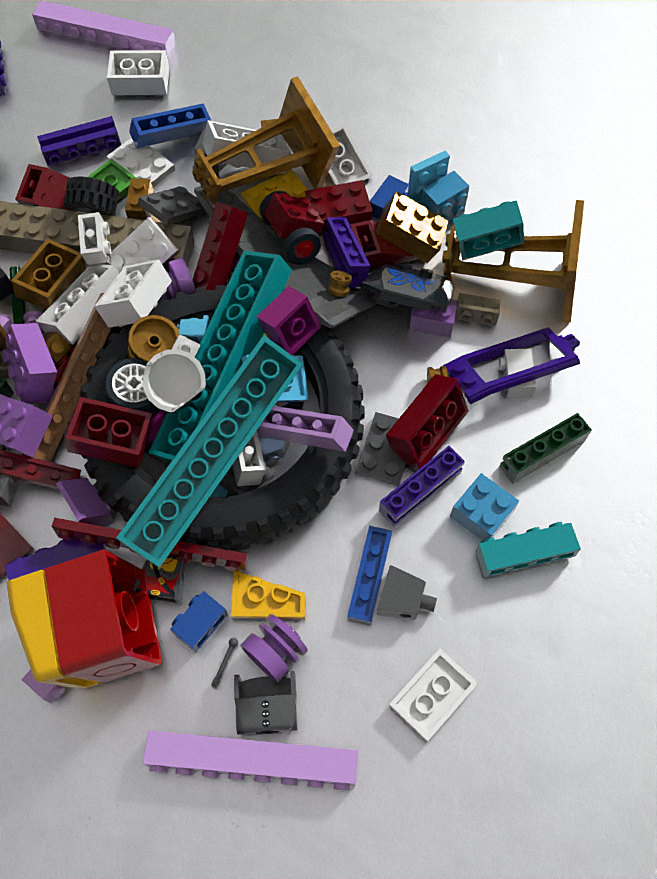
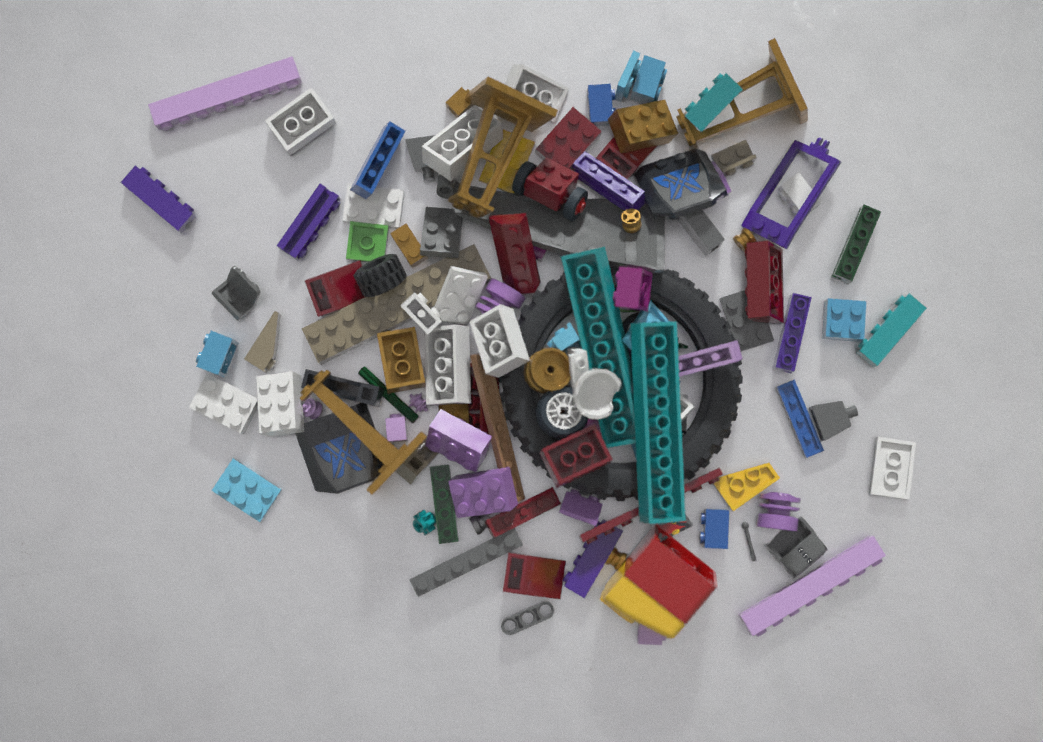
camera: 35 degrees left, 20 degrees up
none -> dark grey brick [678,210,725,257]

